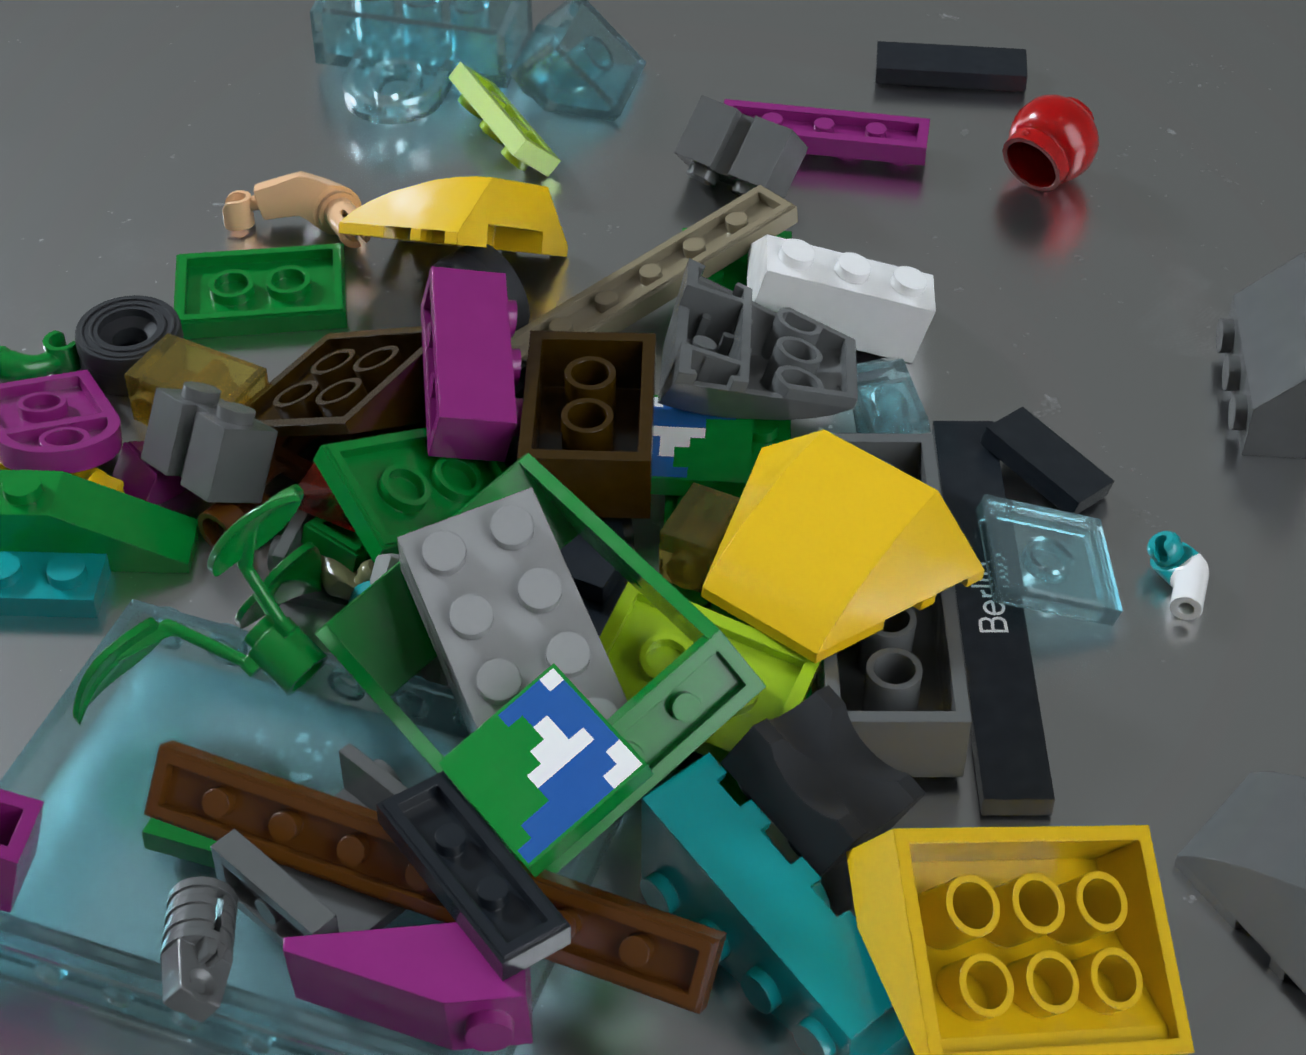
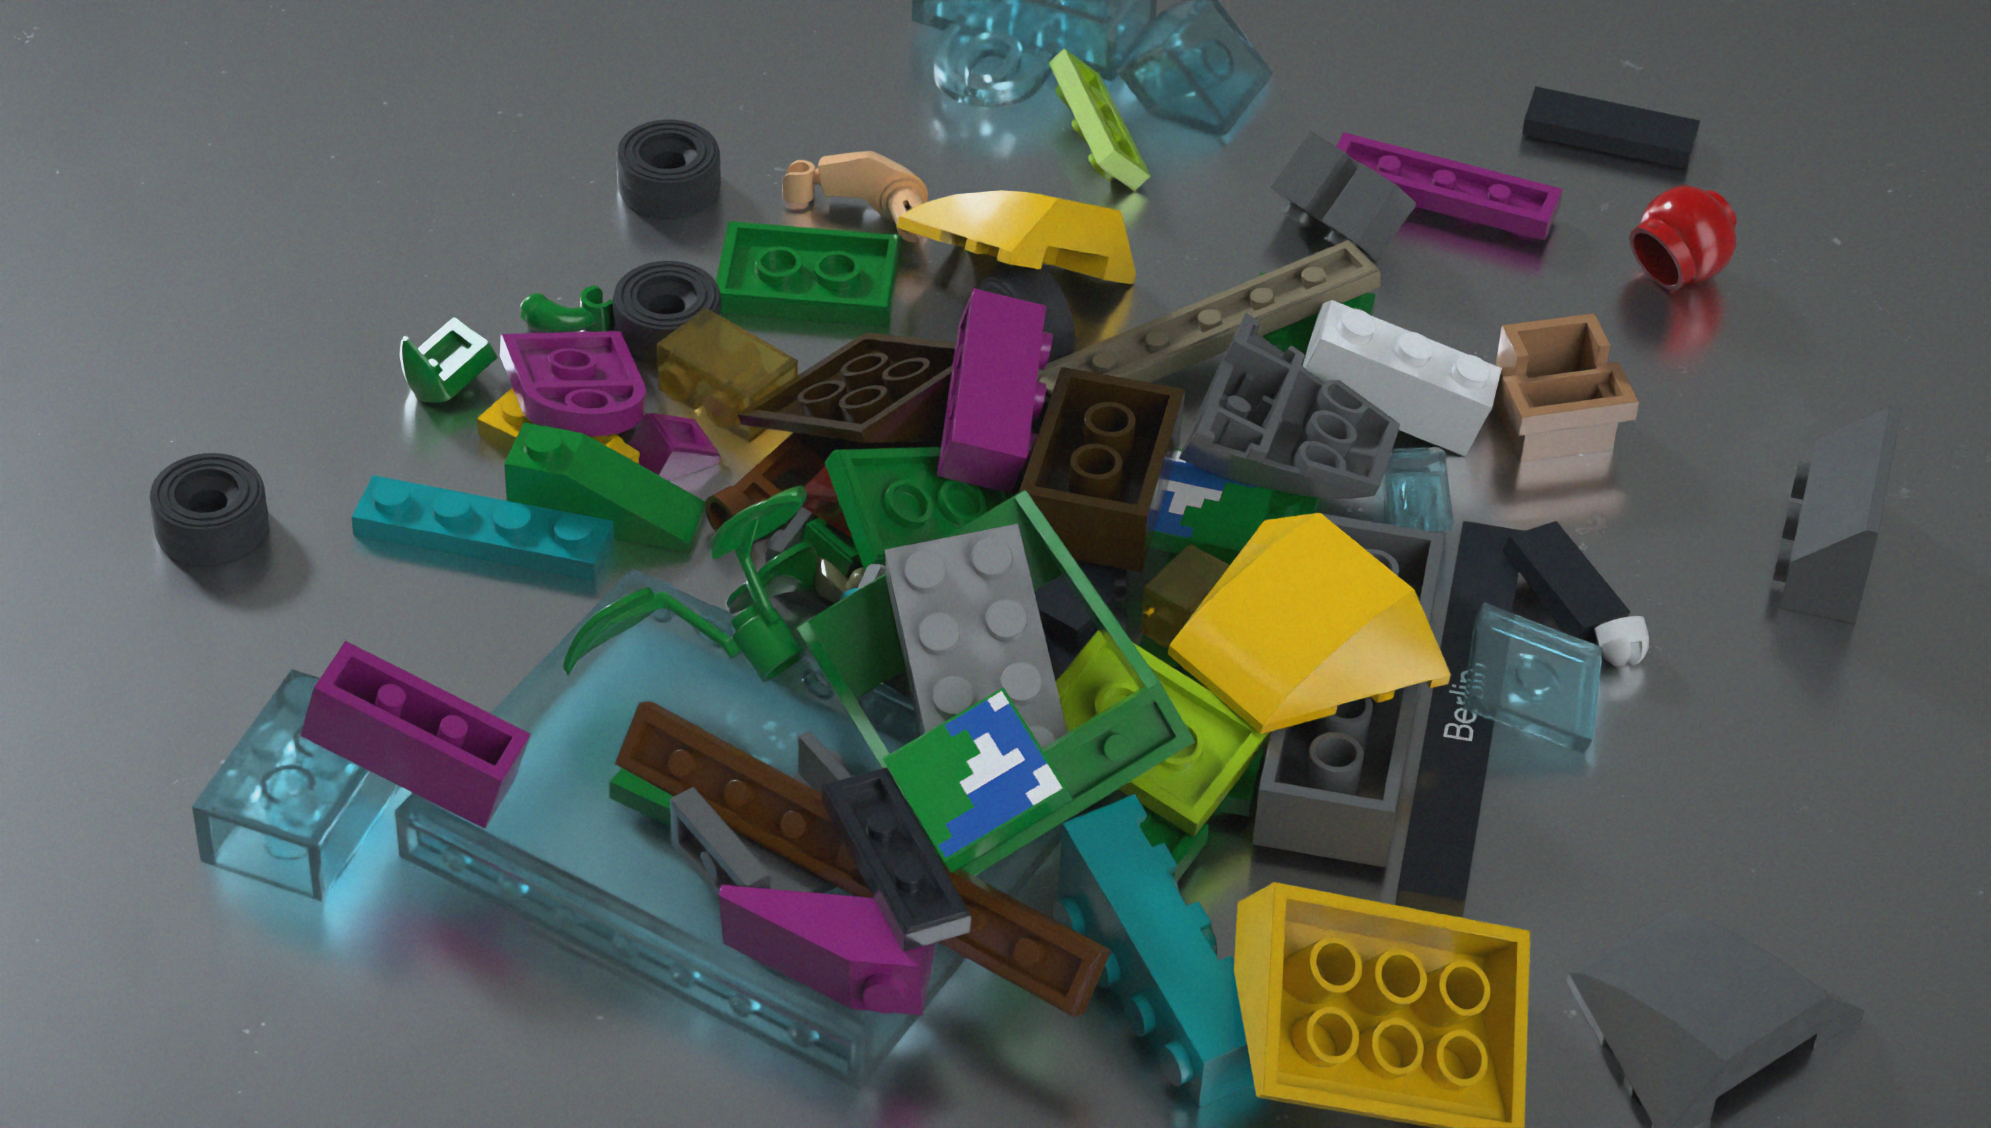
camera: 10 degrees right, 0 degrees up
dark grey brick [141,381,278,503] -> none
dark grey hinge [160,876,238,1022] -> none
black brick [720,685,926,876] -> none
arm [1147,531,1209,621] -> none
none -> black tyre [616,119,721,219]
none -> medium nougat plate [1493,313,1639,462]
none -> white hinge [1594,616,1649,667]

